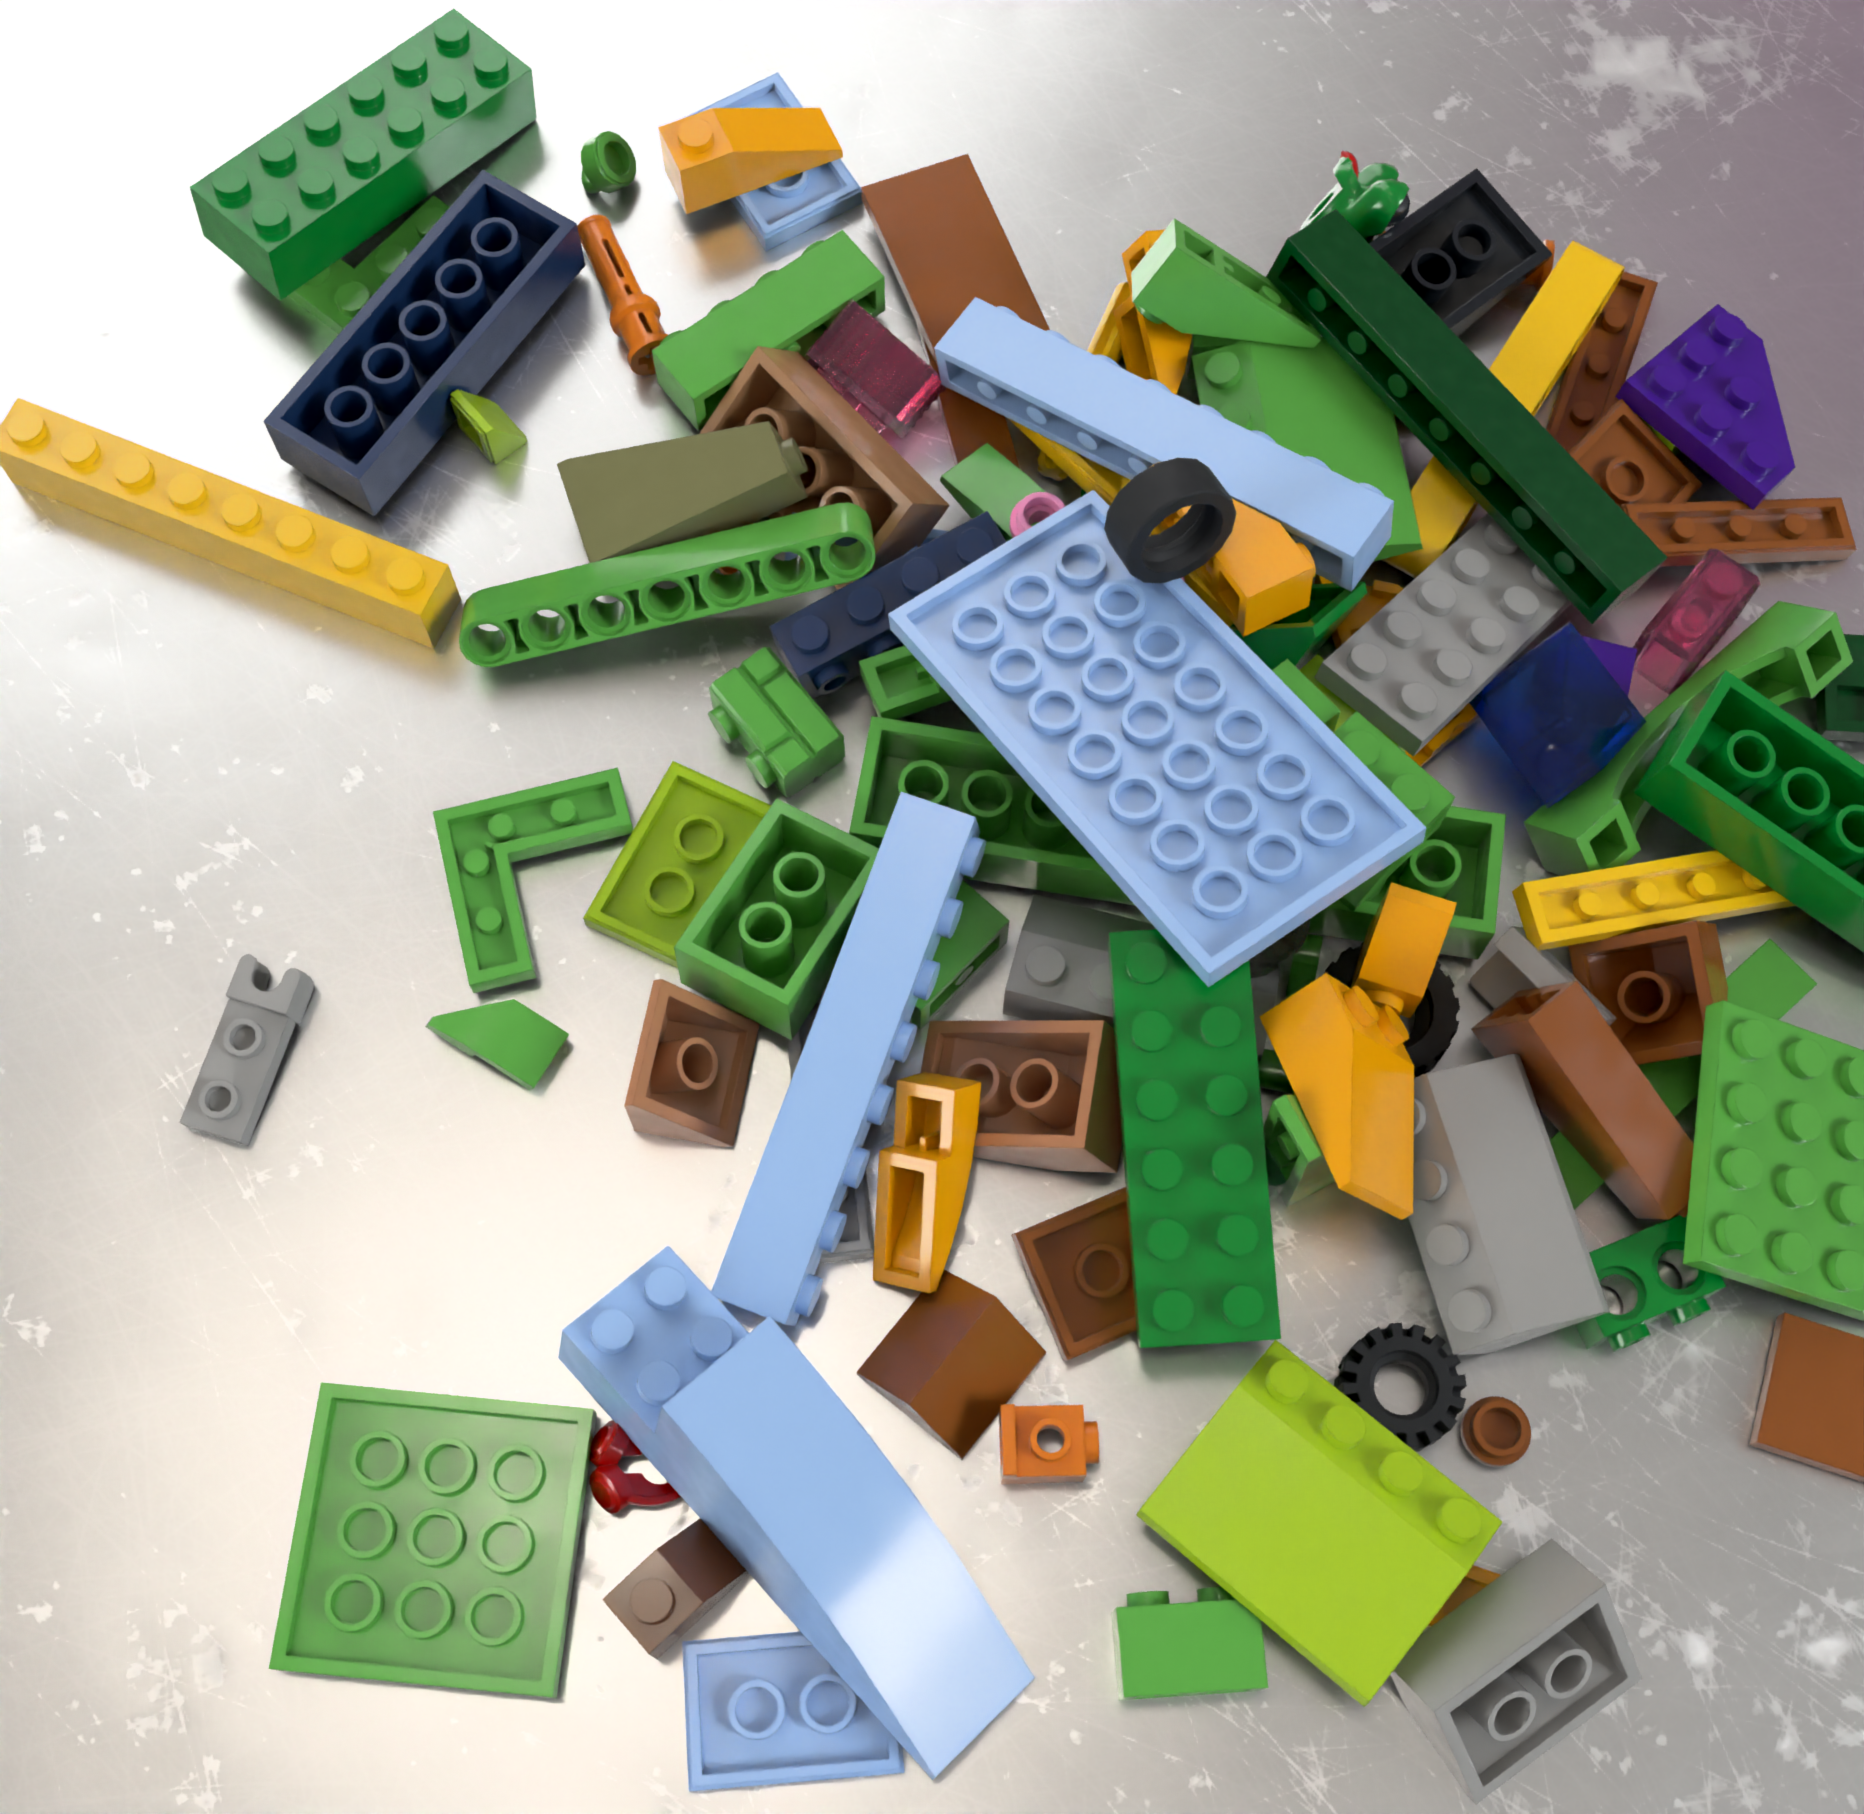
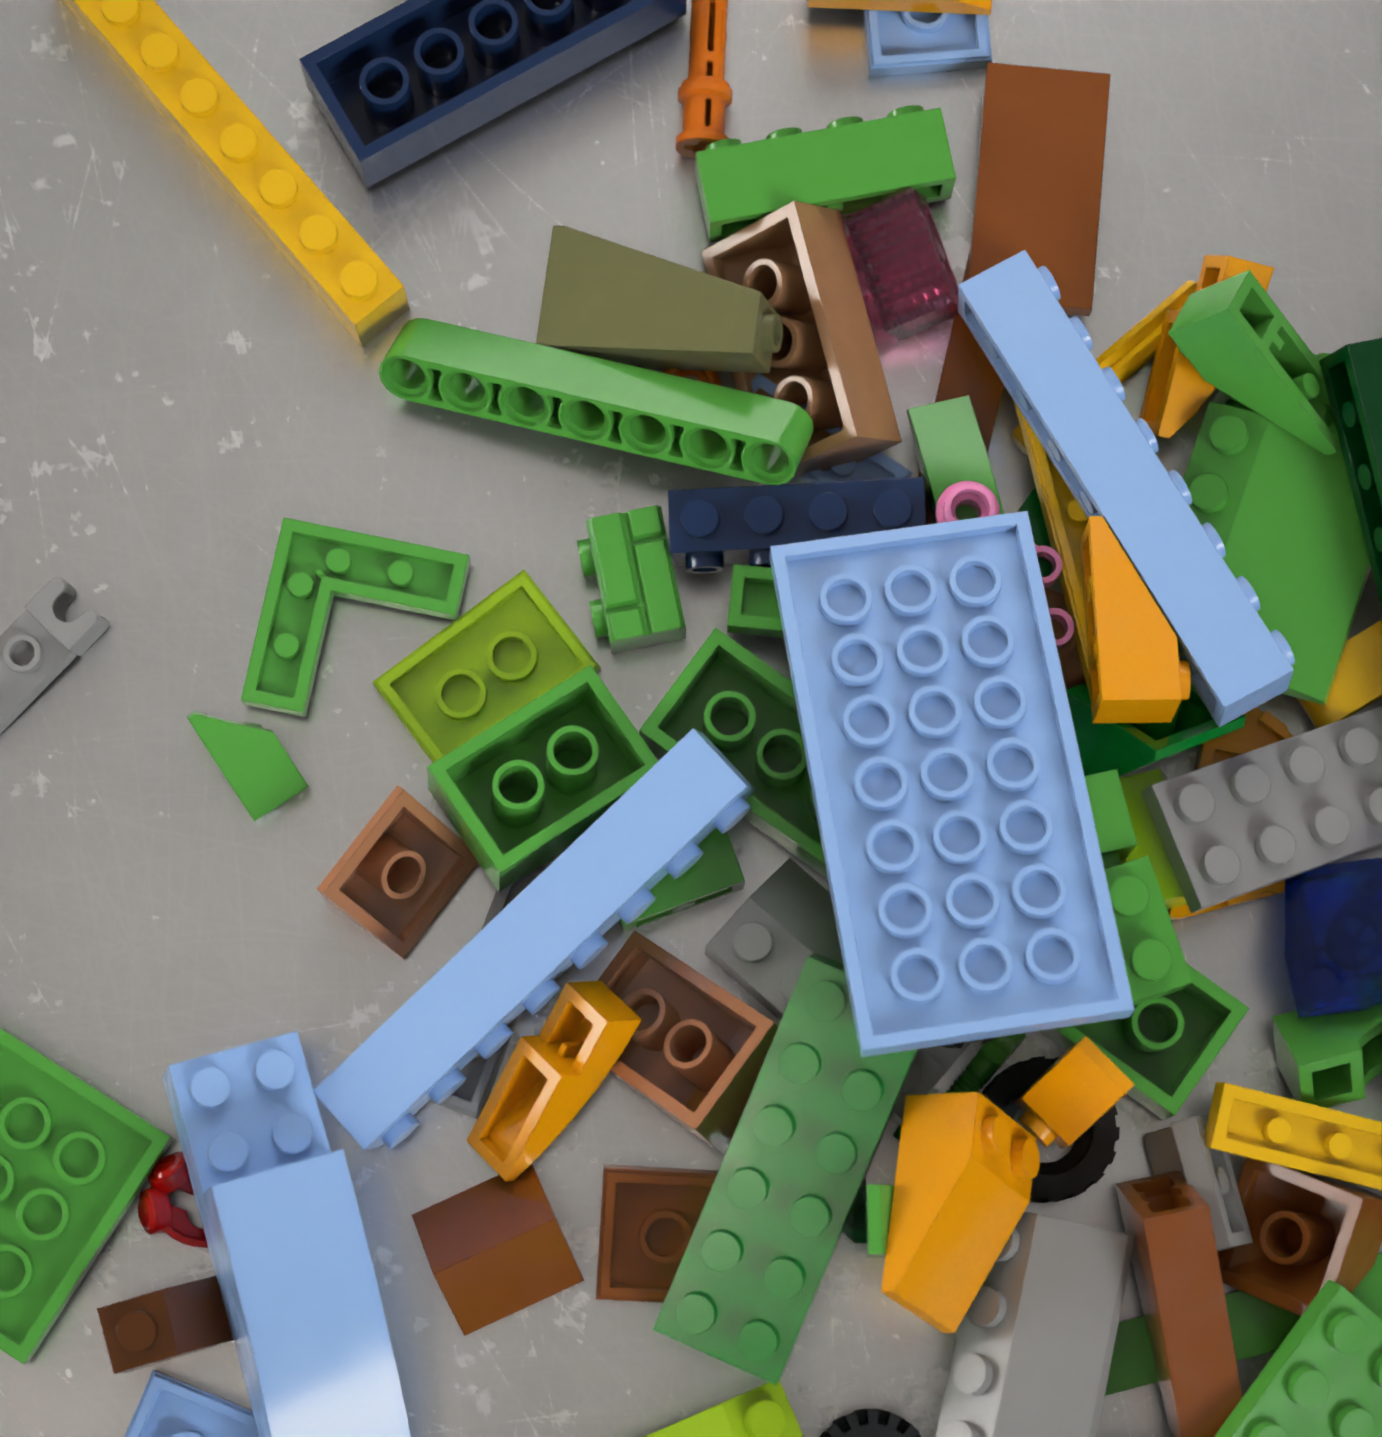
camera: 25 degrees right, 10 degrees up
lime slope [450,389,527,465] -> none
orange brick [999,1404,1099,1484] -> none
black tyre [1104,457,1236,583] -> none

